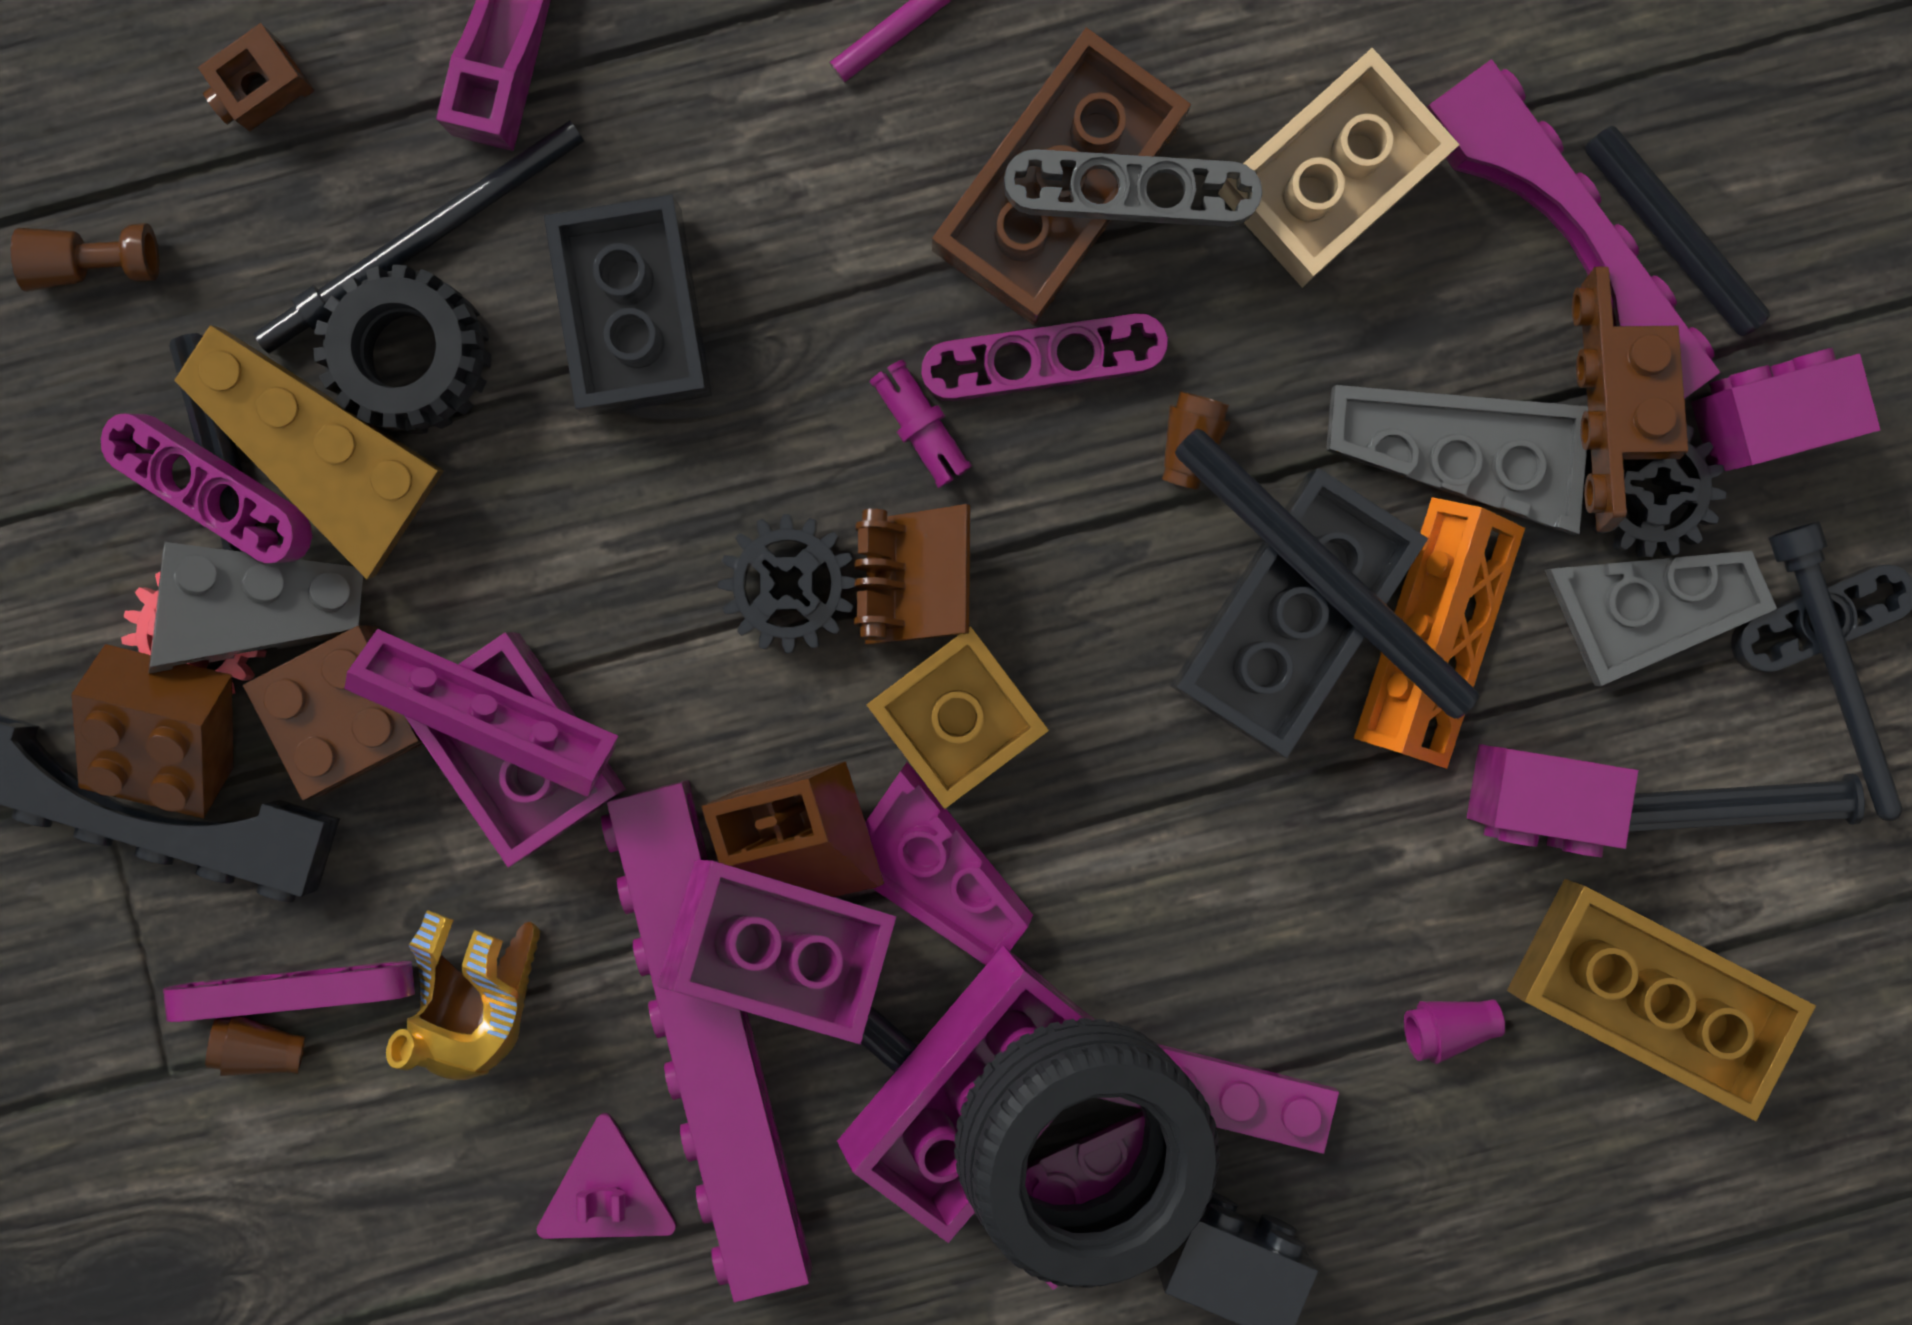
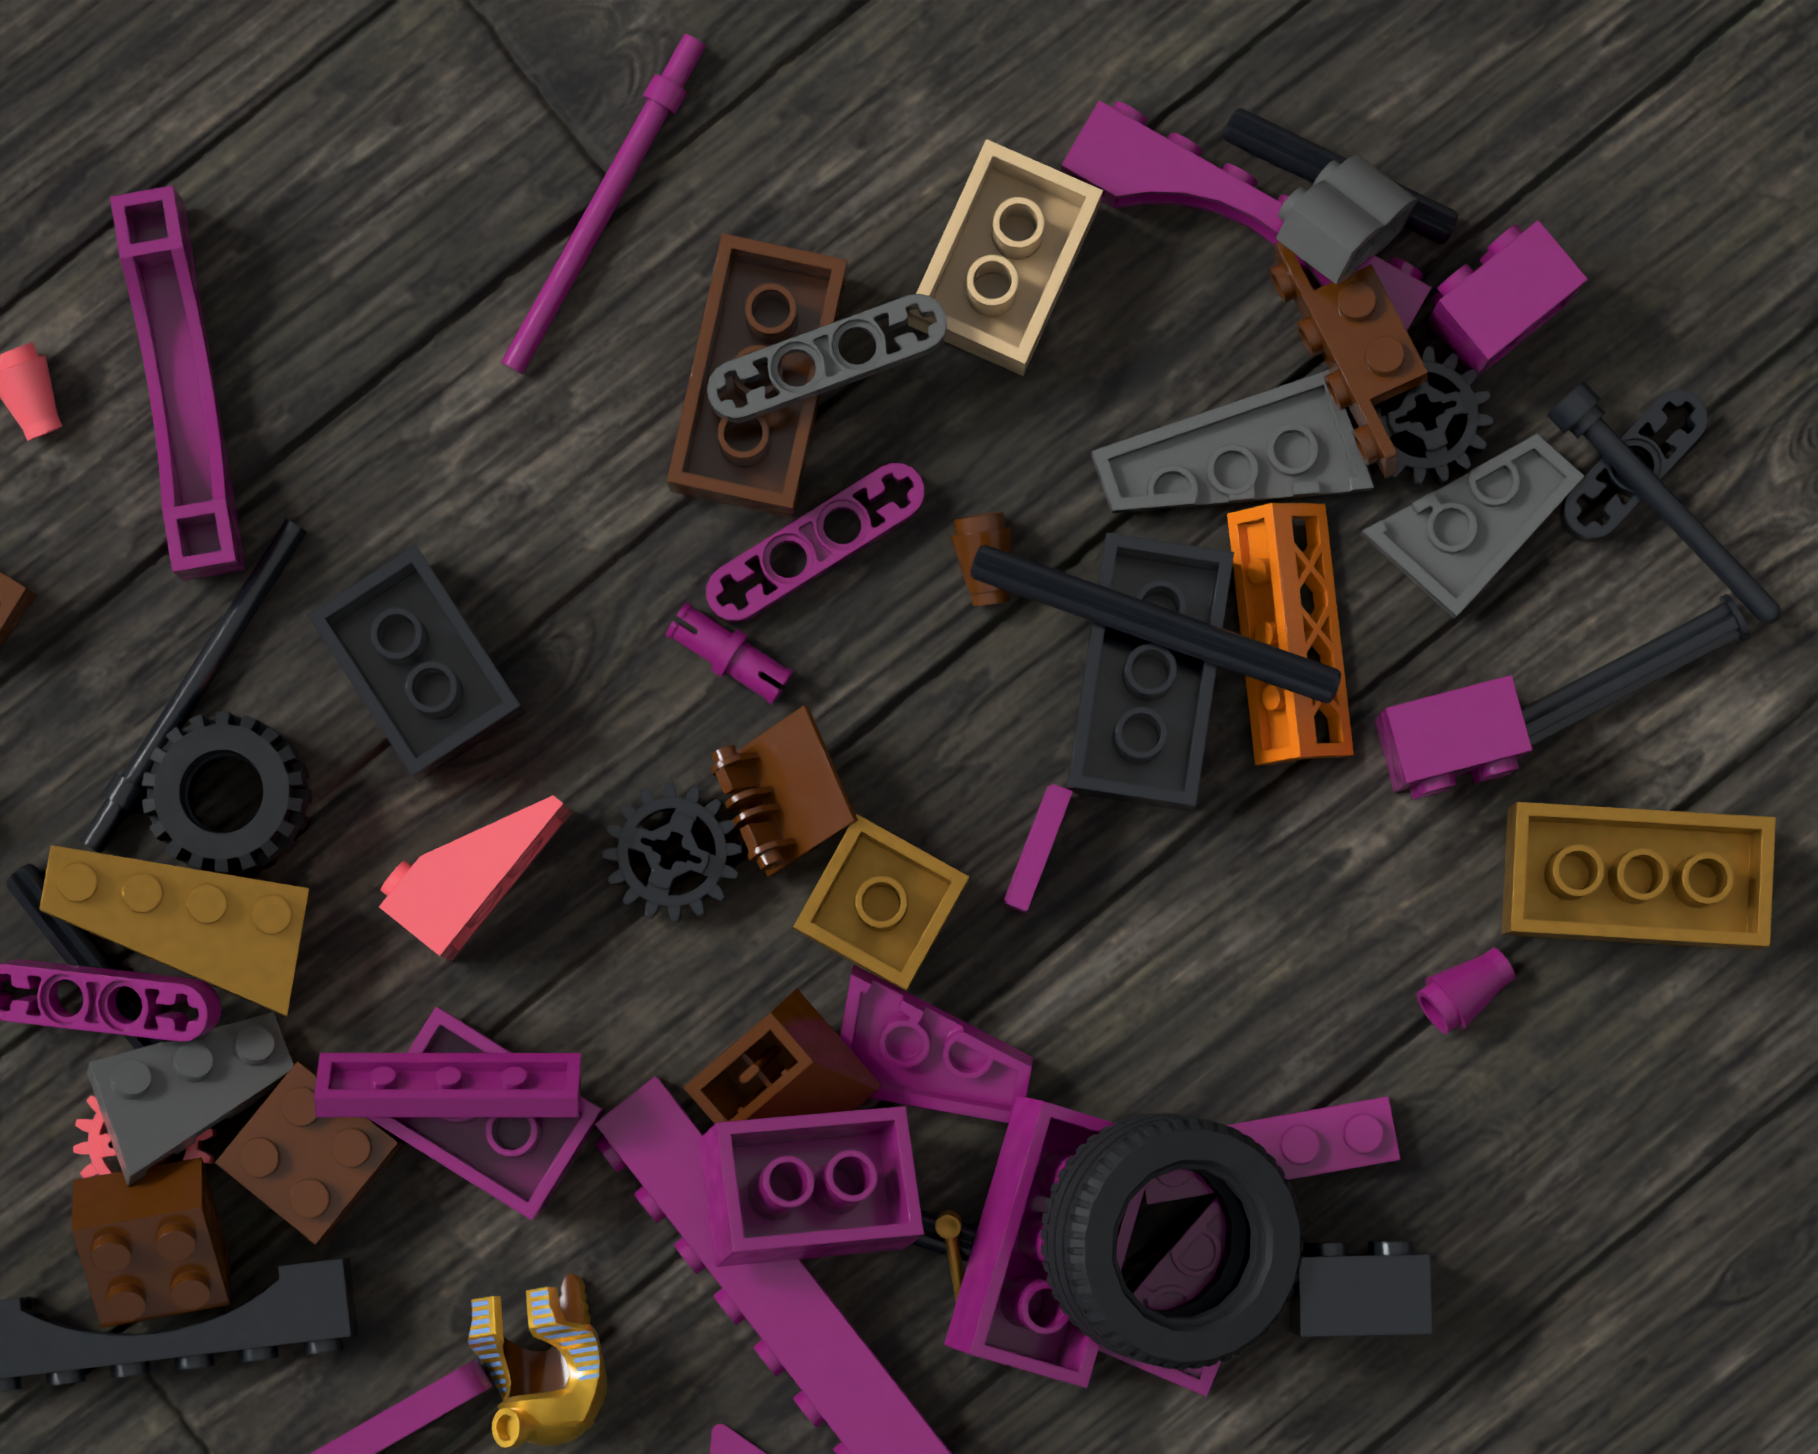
camera: 20 degrees left, 5 degrees down
none -> coral slope [379,795,572,962]
none -> pearl gold hinge [935,1210,964,1301]
none -> magenta tile [1003,784,1073,915]
none -> dark grey brick [1276,154,1418,284]

